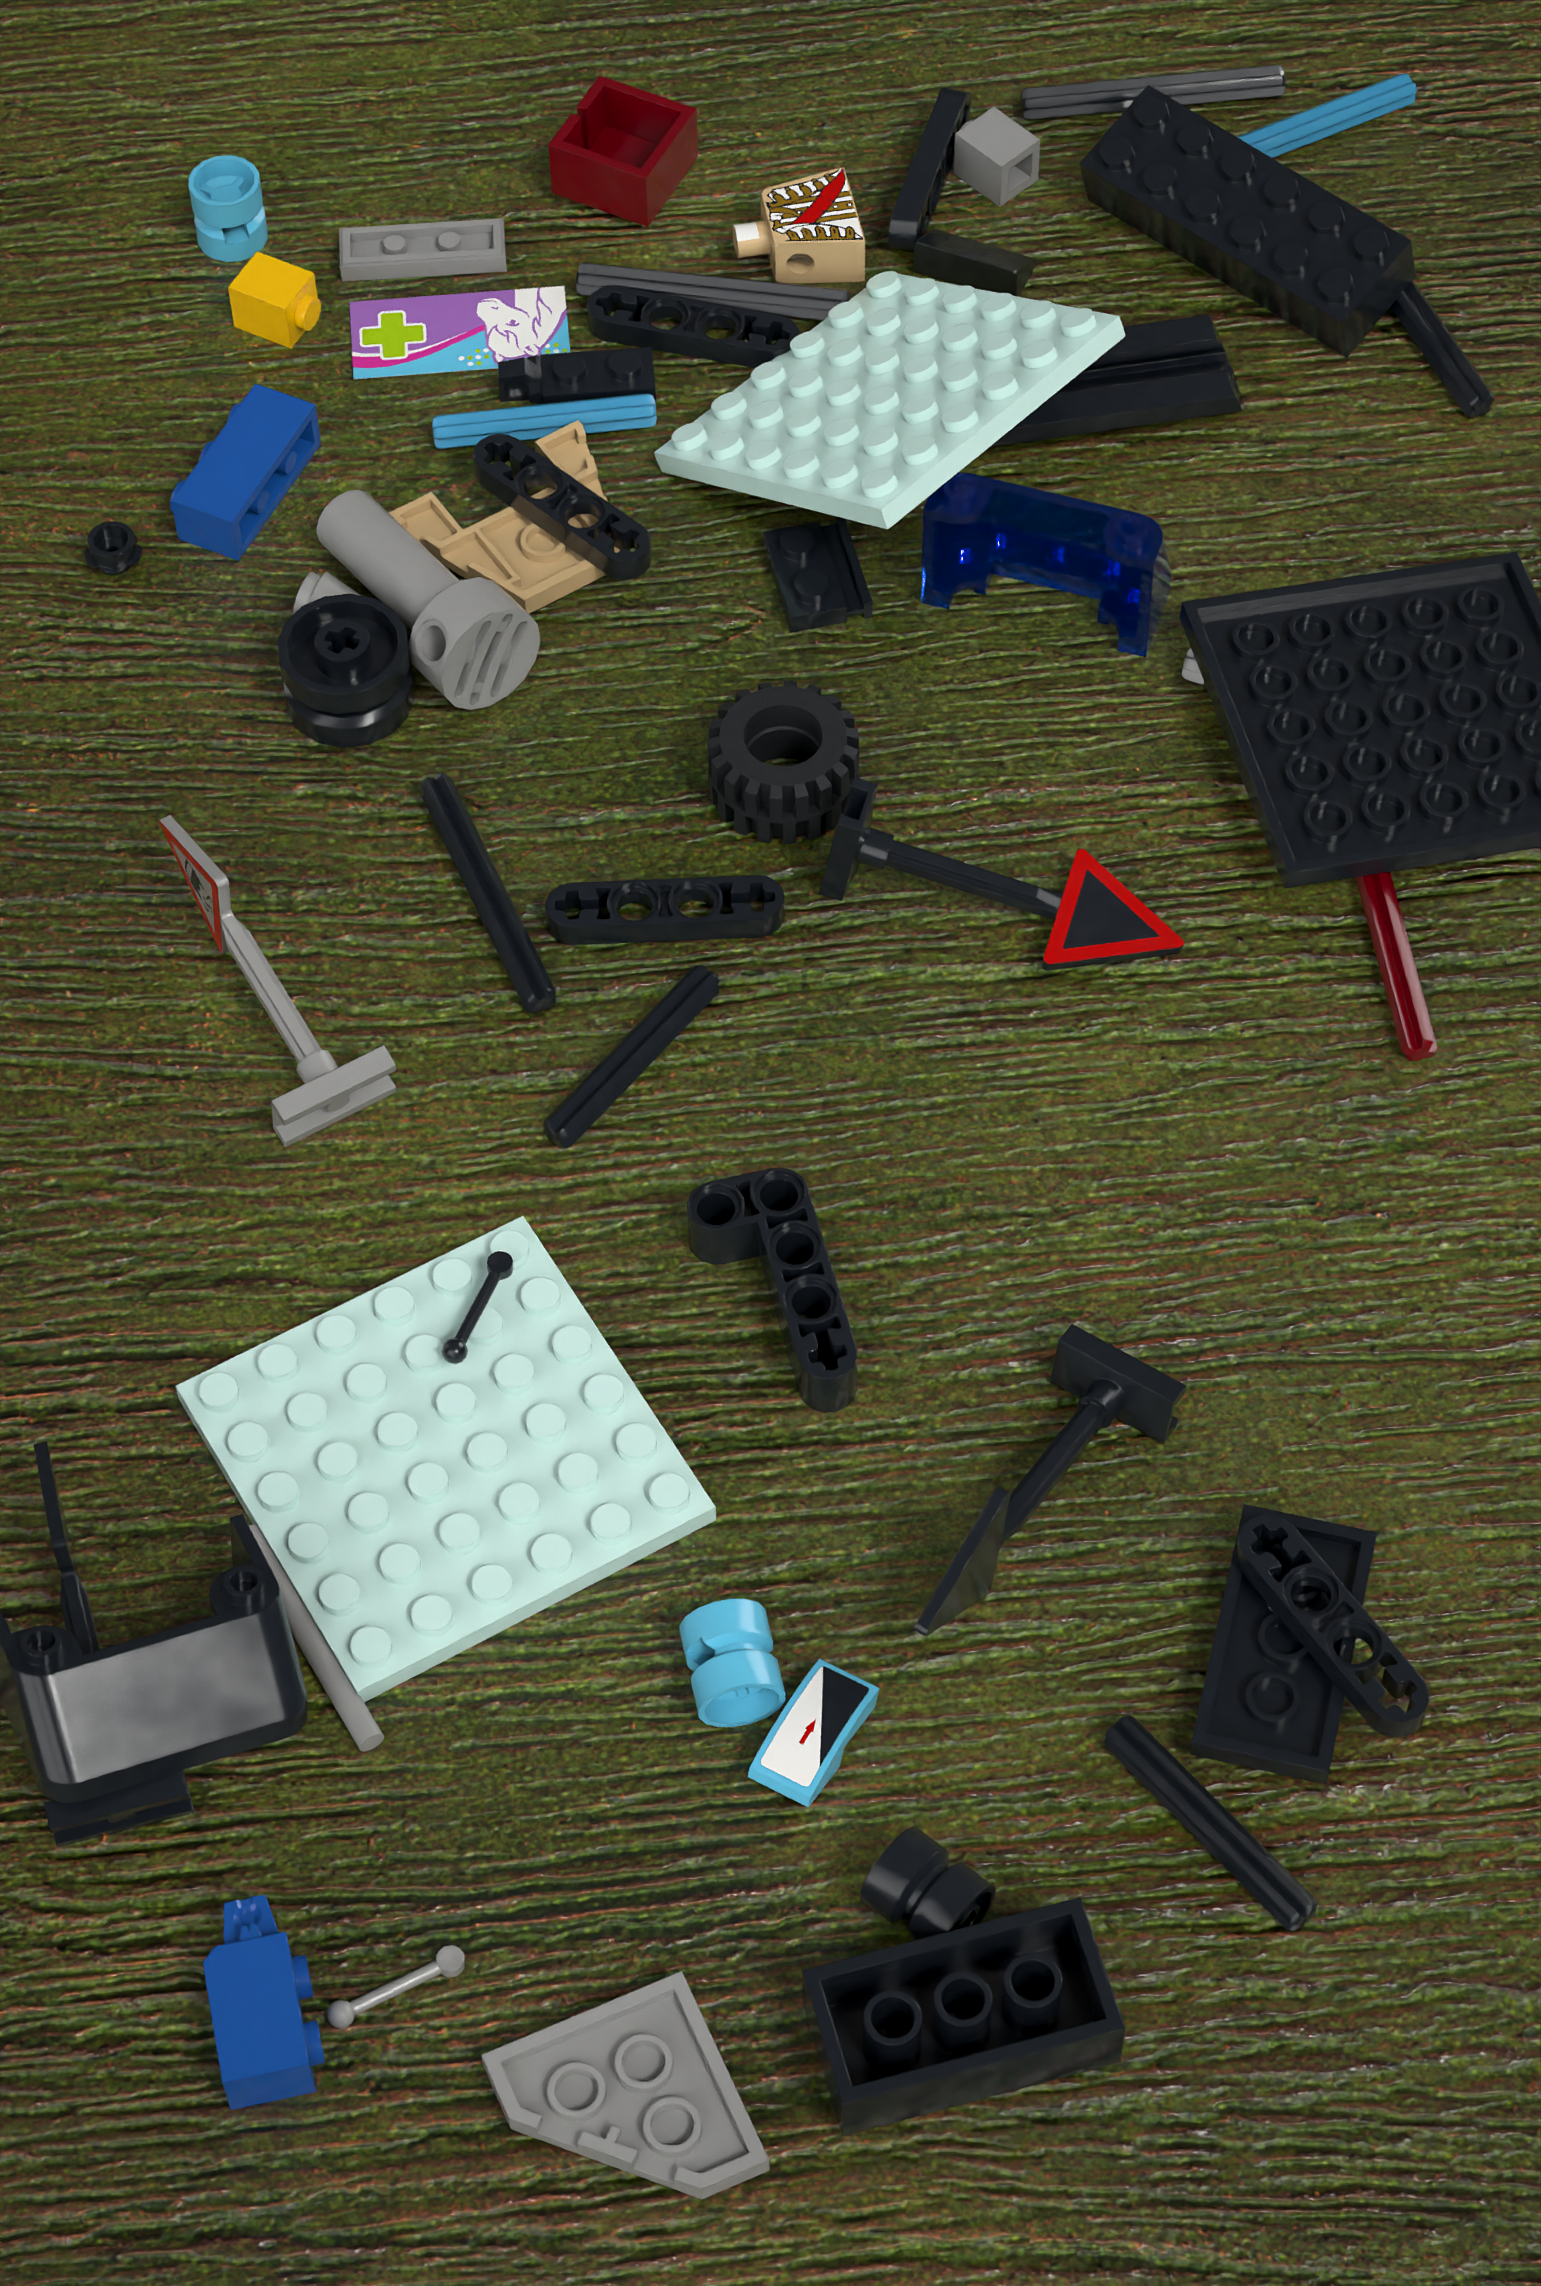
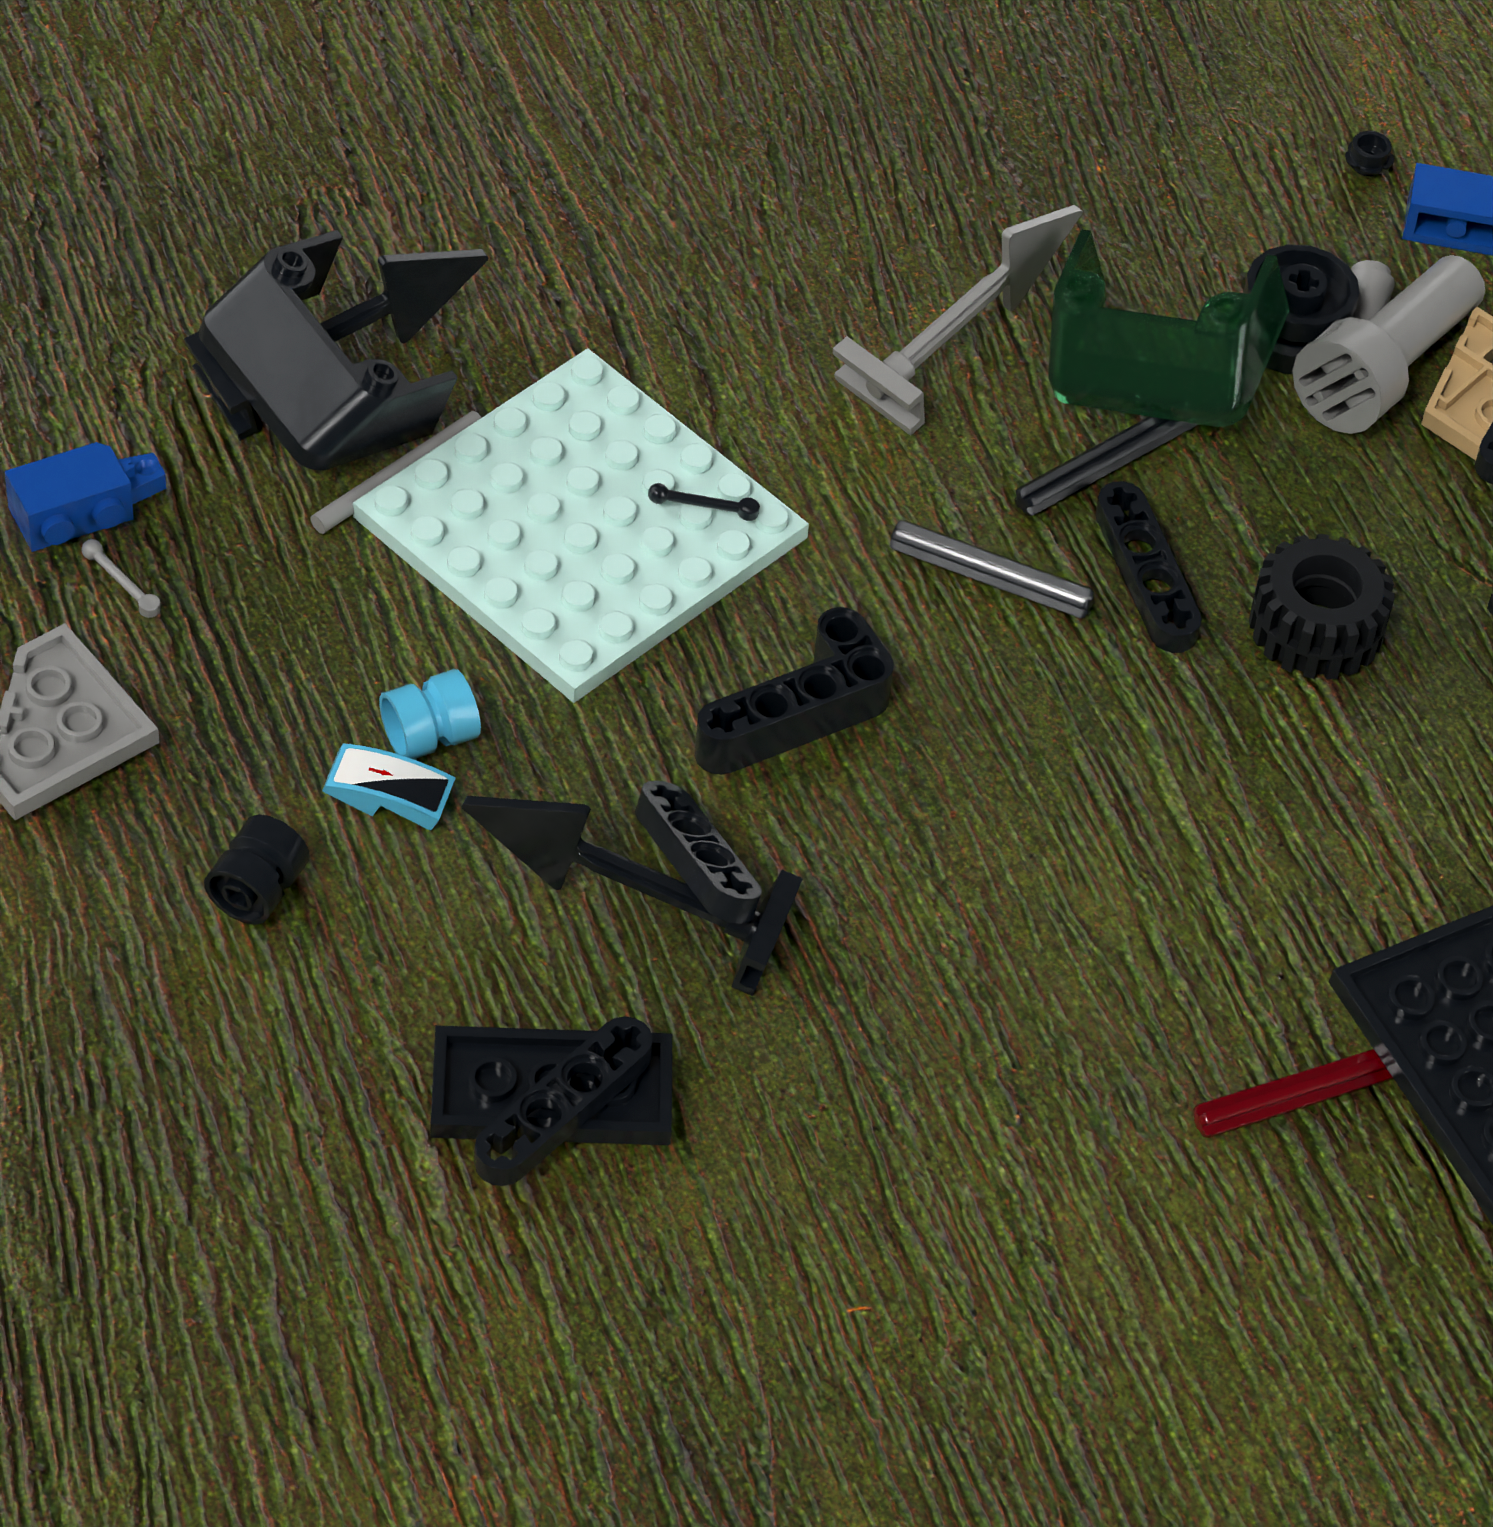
camera: 70 degrees right, 5 degrees down
black brick [802,1897,1125,2137] -> none
black piece [819,777,1184,971] -> none
black axle [1104,1715,1318,1932] -> none
none -> black beam [635,780,762,924]
none -> clear green windscreen [1048,229,1289,427]

